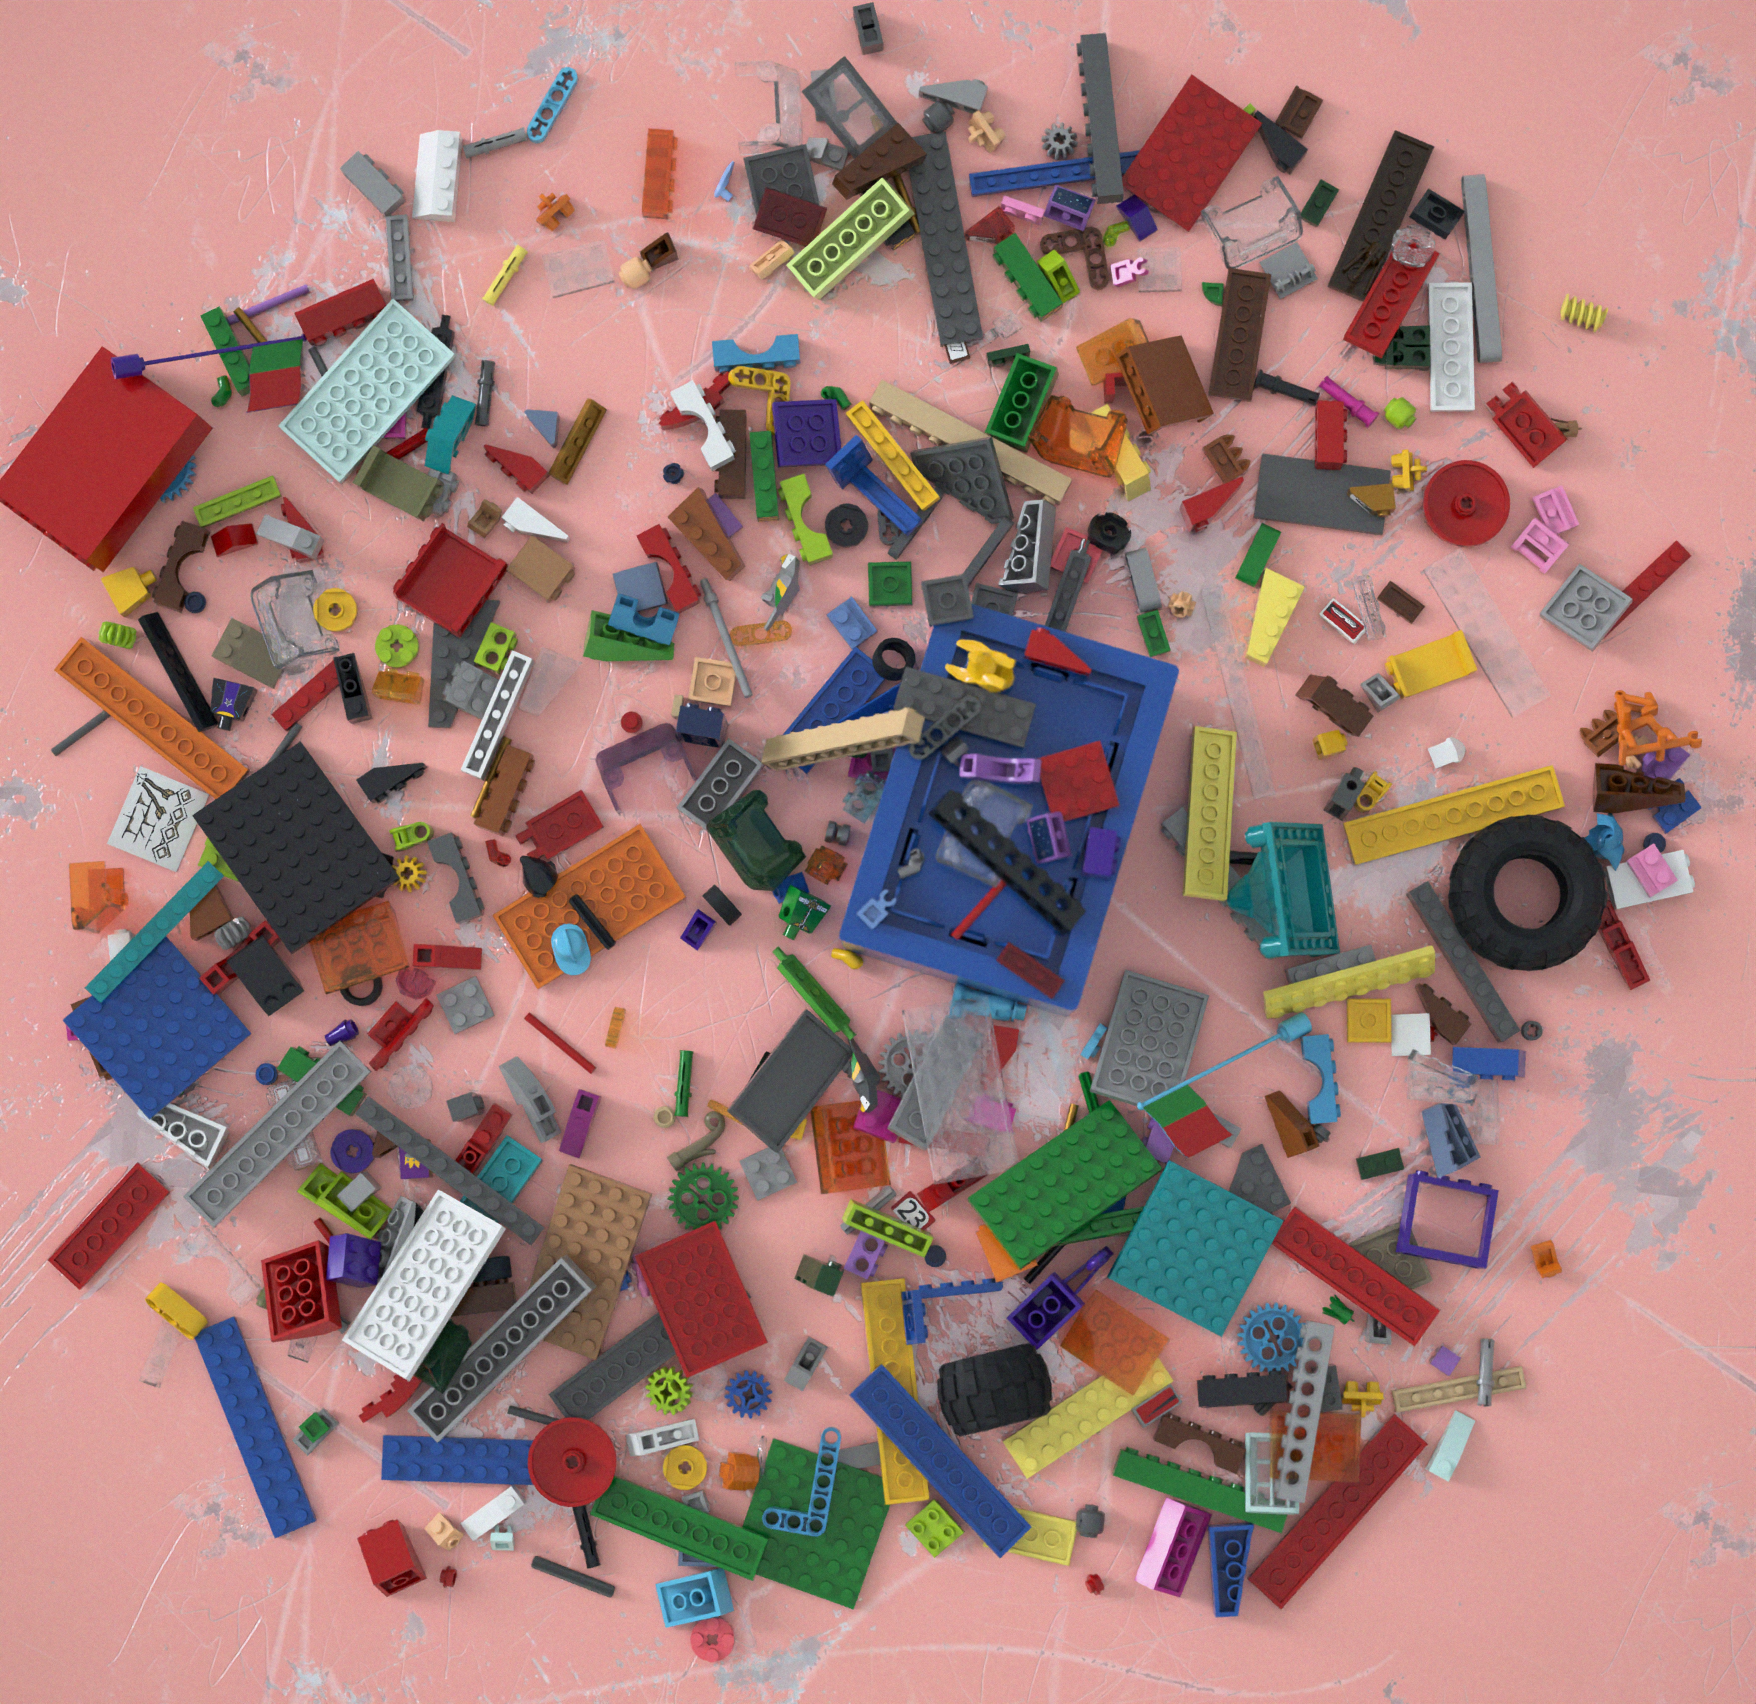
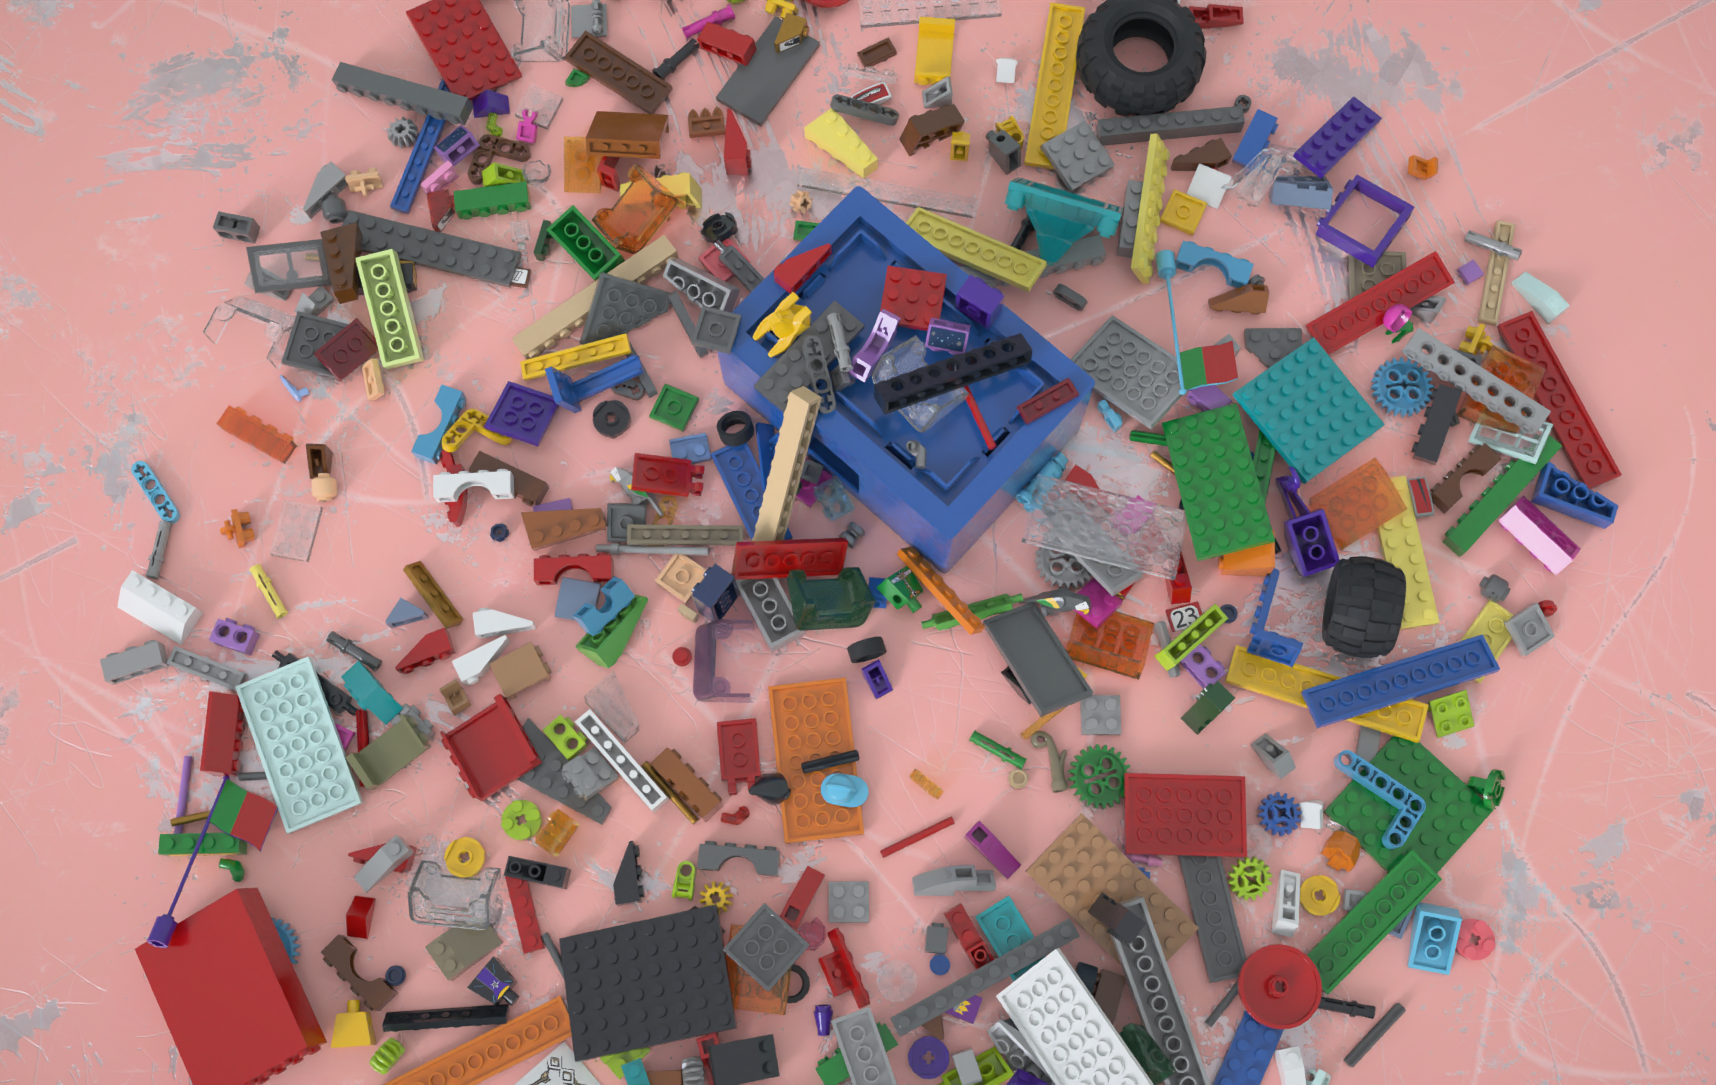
camera: 70 degrees left, 10 degrees down
lime plate [193,475,282,528] -> none
green brick [749,431,779,522] -> none
lime arch [777,474,833,566] -> none
clear orange hair [805,845,848,885] -> none
green arm [821,386,852,410] -> none
yellow arm [831,948,863,969] -> none
medium blue plate [856,889,897,930] -> none
light grey beam [1125,547,1162,613] -> none
green beam [1235,523,1281,588] -> none
dark green plate [1356,1148,1404,1180] -> none
none -> medium lavender brick [209,618,260,656]
none -> white slope [473,608,537,639]
none -> clear hair [522,160,551,187]
none -> dark grey plate [607,503,647,542]
none -> dark tan plate [627,524,743,546]
none -> red tile [631,453,705,497]
none -> dark grey plate [723,903,810,992]
none -> red plate [731,538,848,580]
none -> light grey pin [827,313,853,372]
none -> dark grey beam [830,94,899,126]
none -> orange plate [897,547,985,635]
none -> blue piece [930,955,950,975]
none -> light grey plate [1041,121,1115,192]
none -> dark grey beam [1053,284,1088,311]
none -> black wedge [1088,892,1146,944]
none -> dark purple plate [1293,96,1382,179]
none -> white tile [1299,799,1323,829]
none -> dark pink hair [1383,304,1412,333]
none -> green tile [1467,769,1505,810]
none -> light grey plate [1504,603,1555,656]

